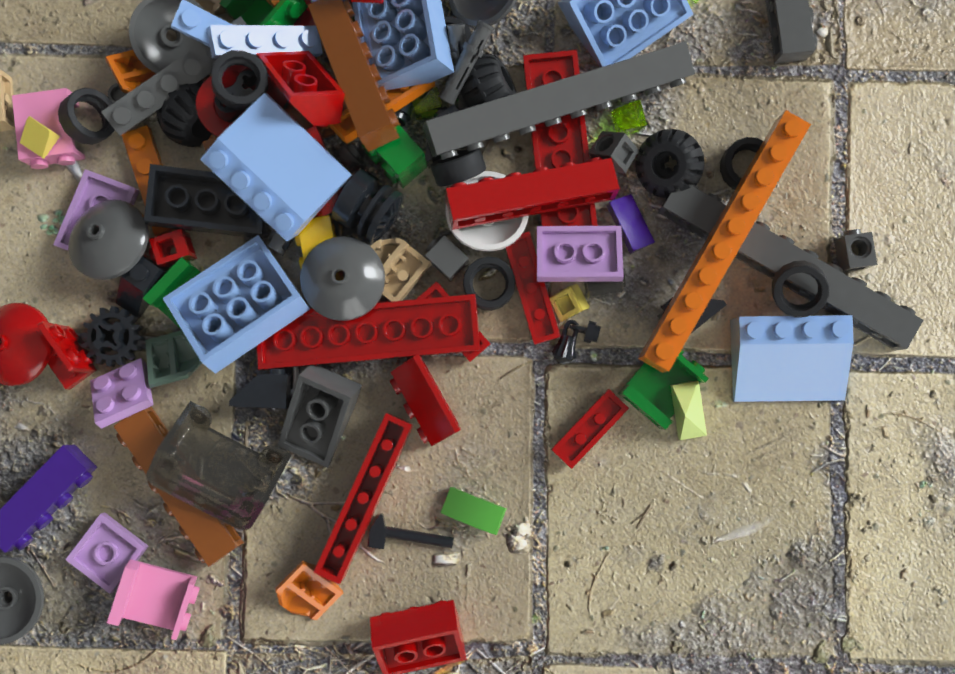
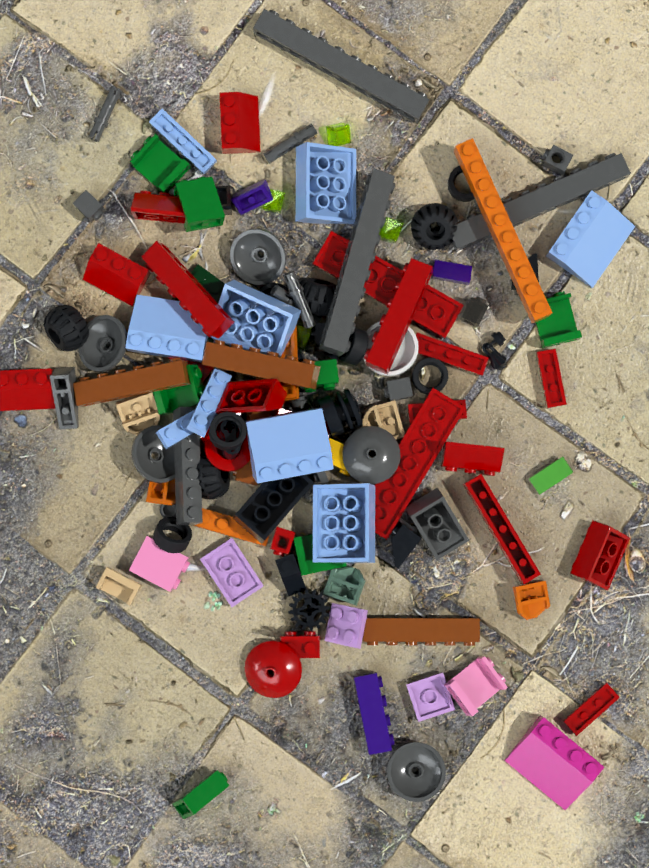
camera: 60 degrees left, 0 degrees up
light yellow slope [20,116,60,159] -> none
dark grey dish [68,200,149,280] -> none
clear smoke windscreen [146,401,292,530] -> none
black piece [367,513,454,549] -> none
lavender plate [537,226,624,282] -> none
light yellow slope [549,284,589,322] -> none
dark grey brick [588,131,639,173] -> none
yellowish green slope [670,381,707,440] -> none
black tyre [772,261,829,317] -> none

